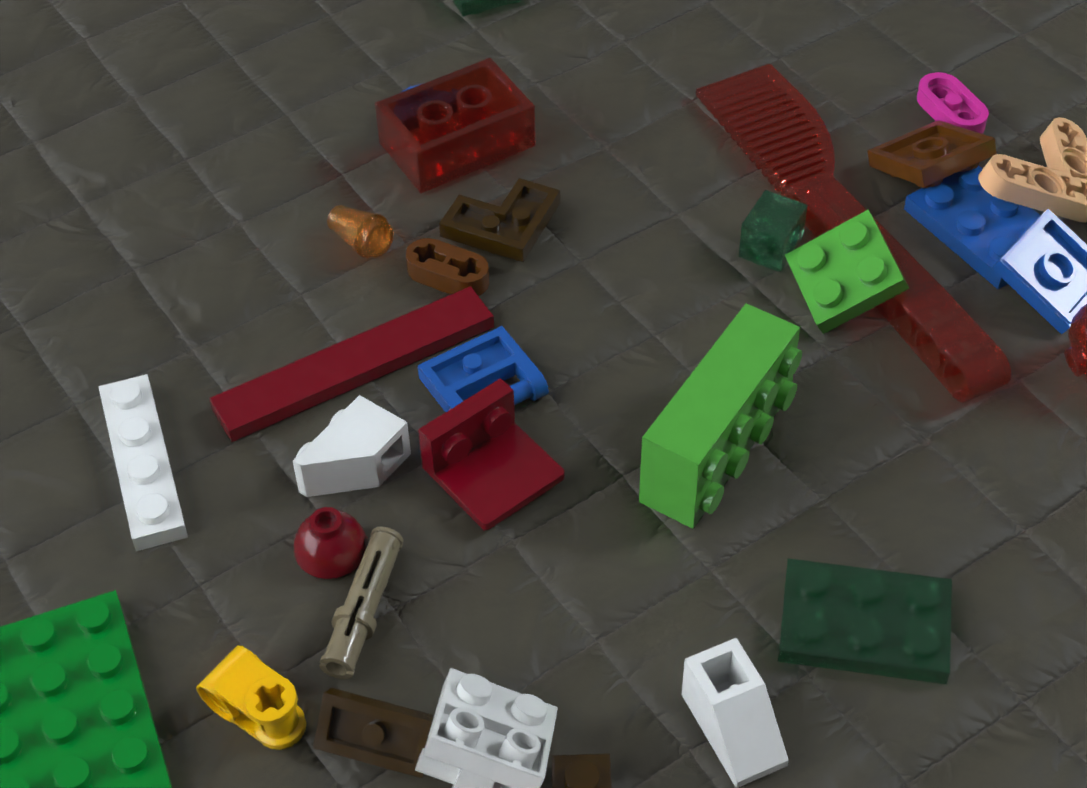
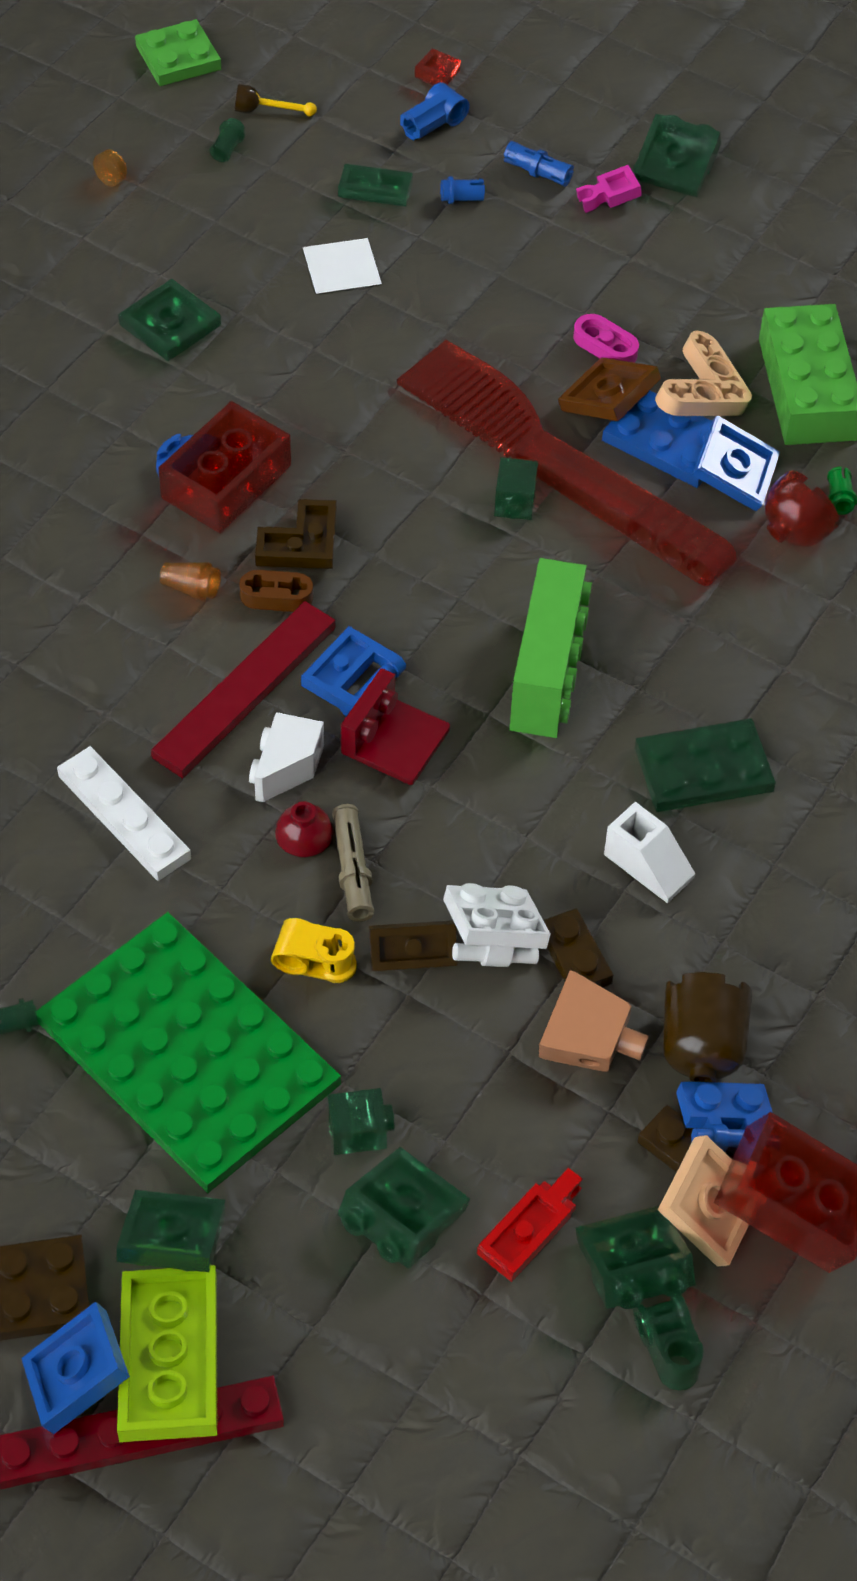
camera: 25 degrees left, 5 degrees up
bright green plate [785,209,910,334] -> none

